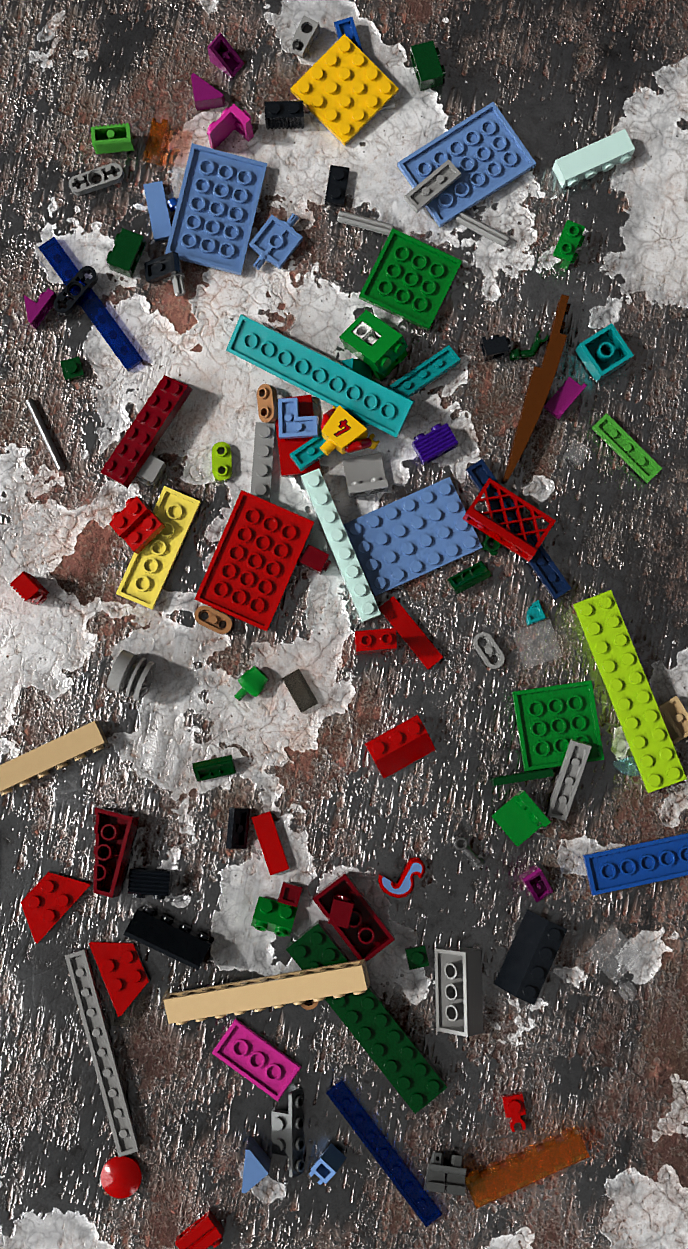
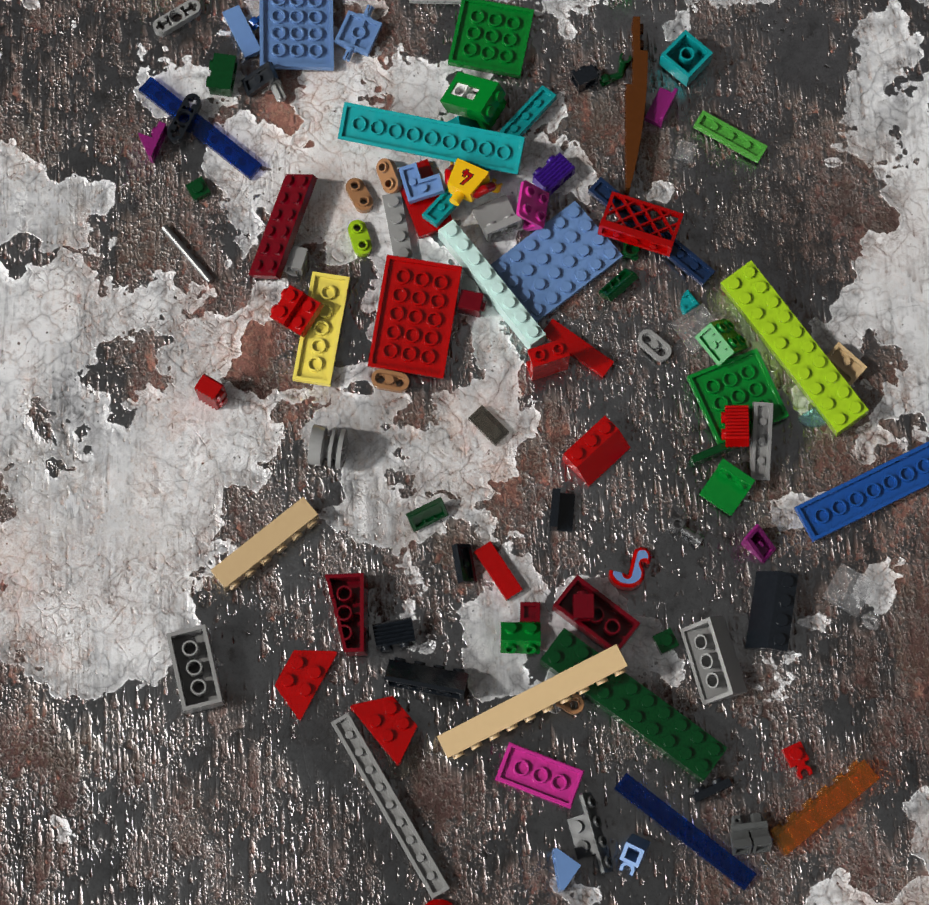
camera: 15 degrees left, 10 degrees down
green piece [234,665,270,701] -> none
none -> medium nougat plate [346,178,373,213]
none -> dark pink bracket [516,180,550,232]
none -> black panel [549,488,575,532]
none -> black plate [691,777,732,804]
none -> green bracket [695,319,748,366]
none -> red brick [721,405,749,448]

